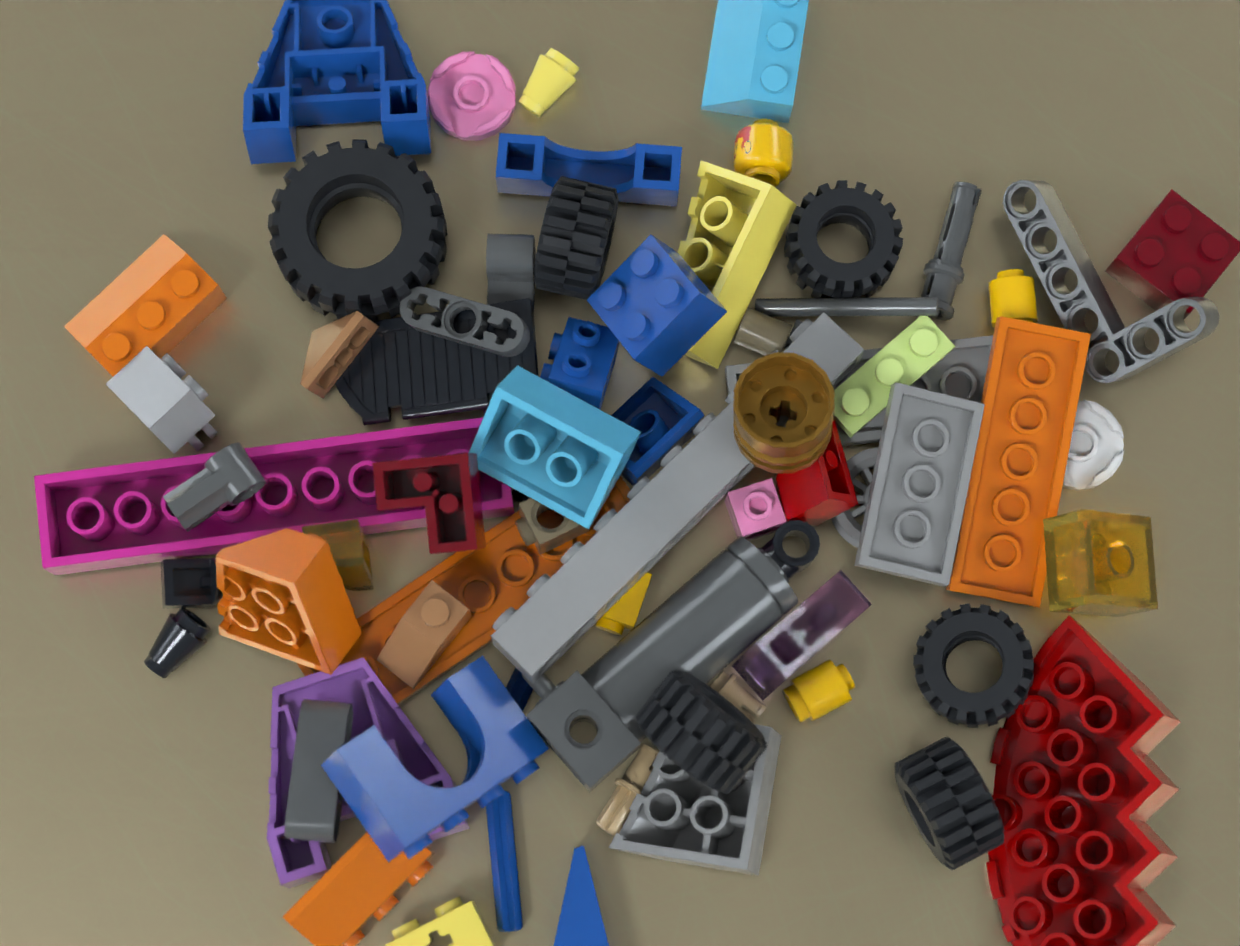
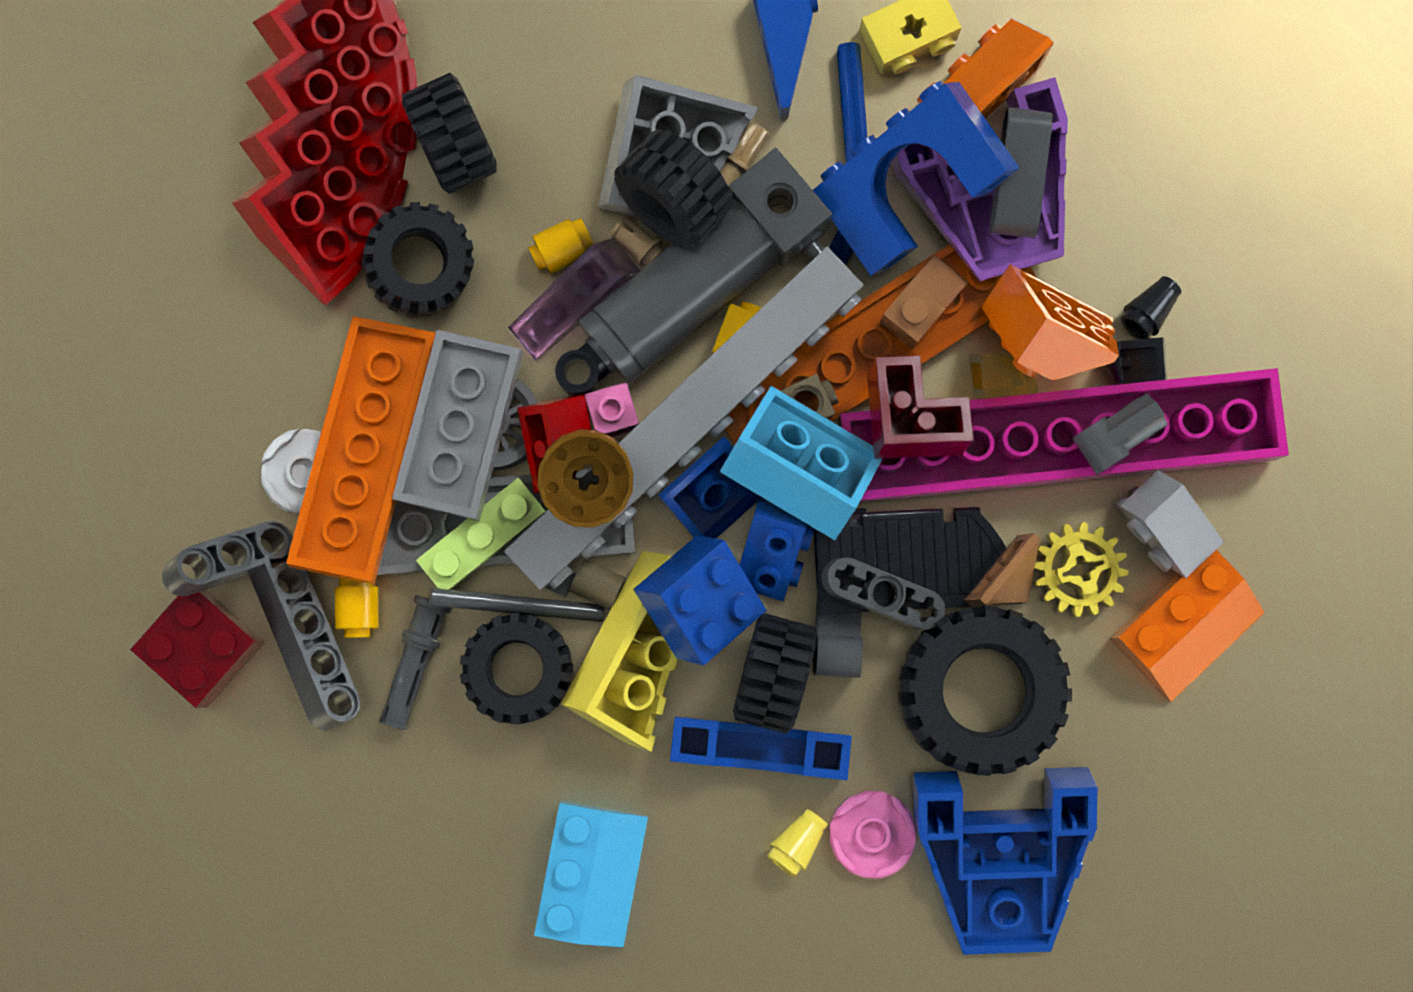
camera: 175 degrees left, 5 degrees up
yellow head [734,119,793,187] -> none
clear yellow brick [1043,509,1158,617] -> none
none -> light yellow gear [1033,522,1129,617]

